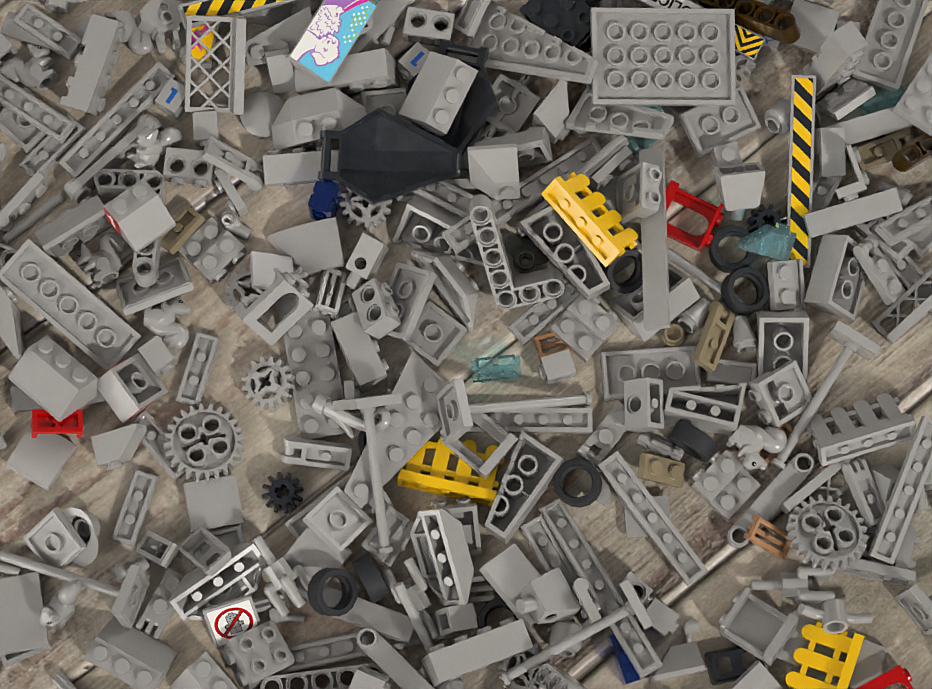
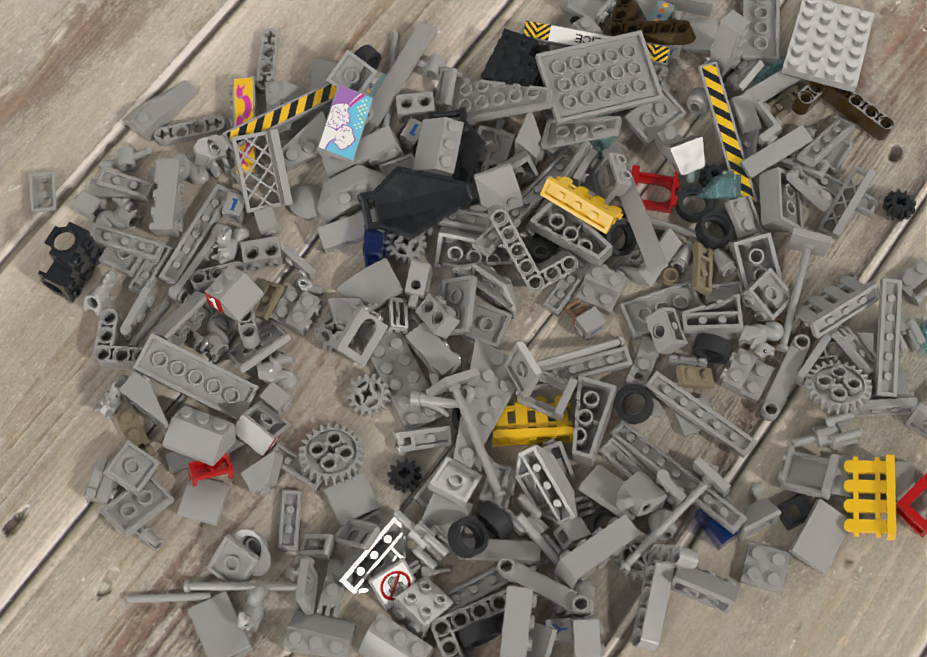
camera: 10 degrees left, 10 degrees down
light grey tile [175,331,221,408] -> none
light grey plate [202,136,264,191] -> none
light grey tile [265,48,296,94] -> none
clear light blue hinge [471,354,522,383] -> none
light grey brick [638,598,680,638] -> none
medium nougat tile [743,515,793,560] -> none
light grey piece [798,599,872,634] -> none

